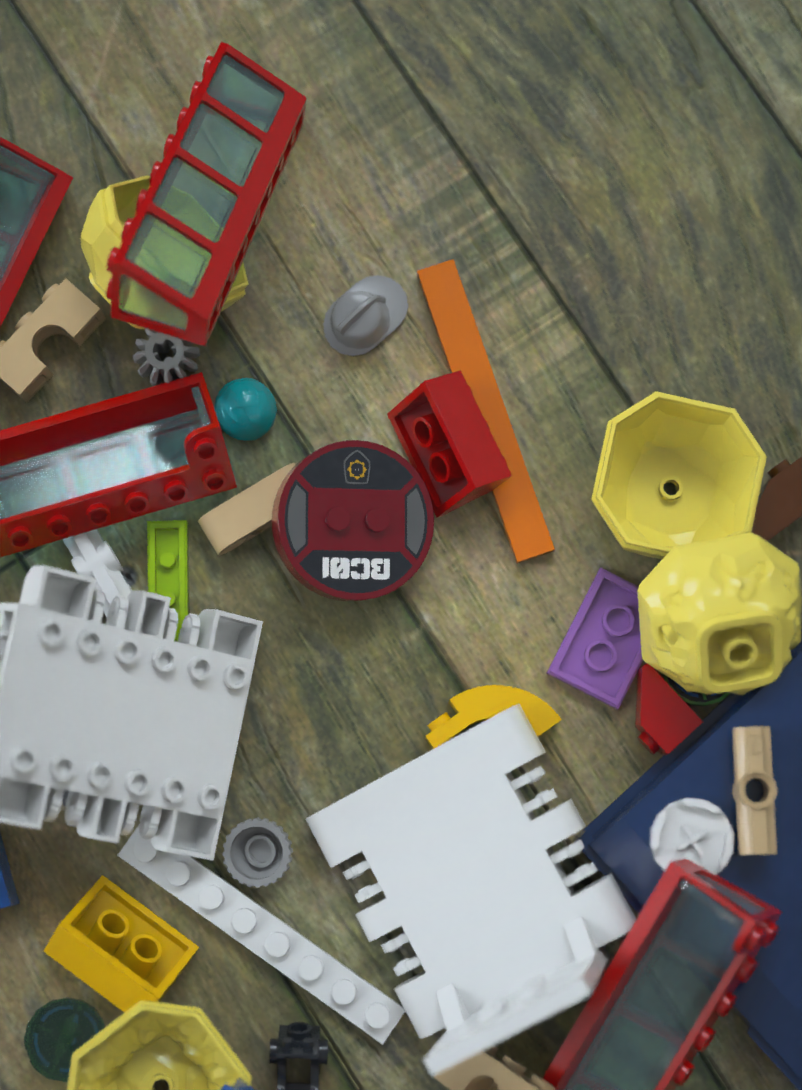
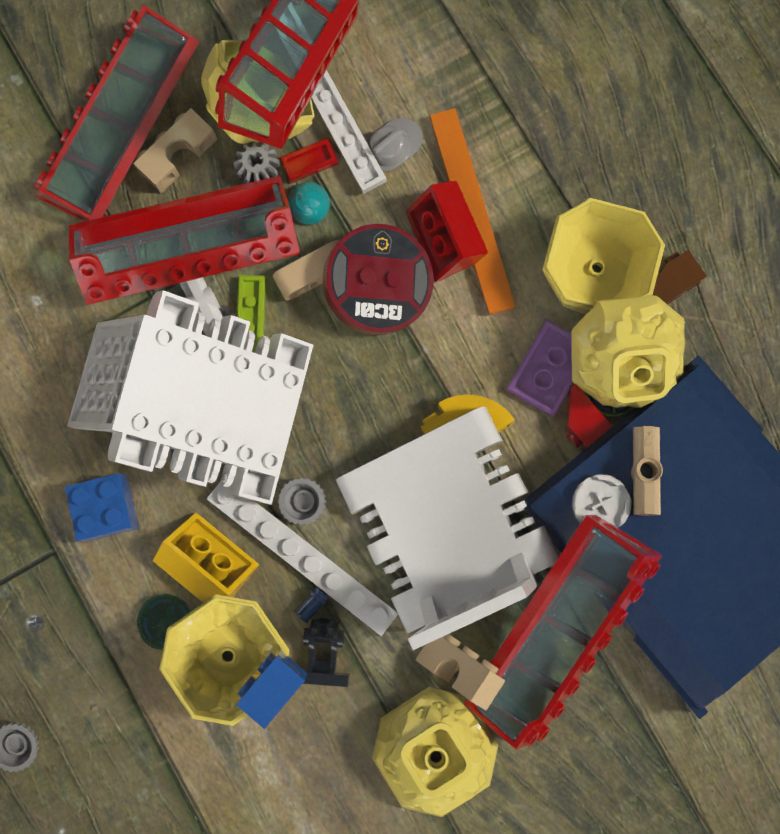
camera: 10 degrees right, 0 degrees up
none -> white plate [273,3,387,194]
none -> red tile [280,138,339,184]
none -> dark blue pin [294,586,329,623]

